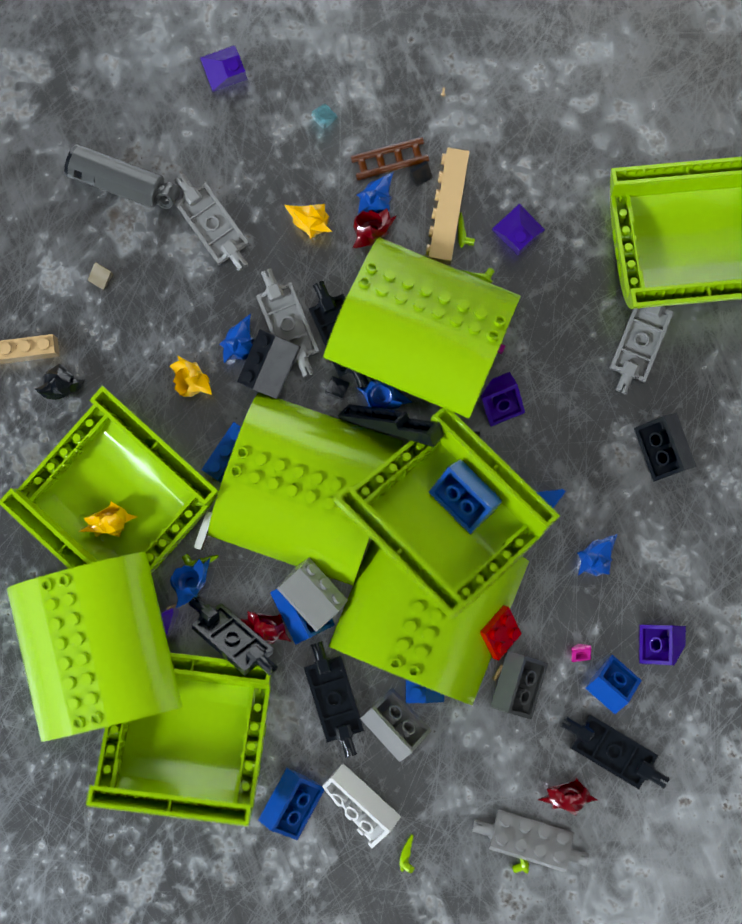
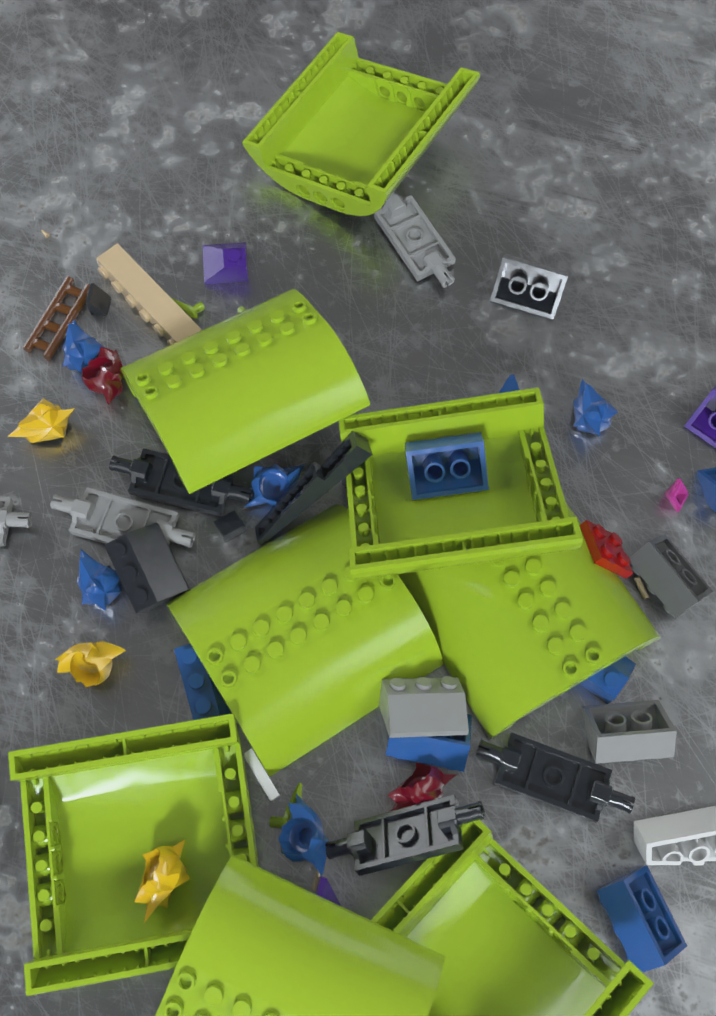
camera: 60 degrees left, 15 degrees down
dark purple slope [481,372,526,427] -> none

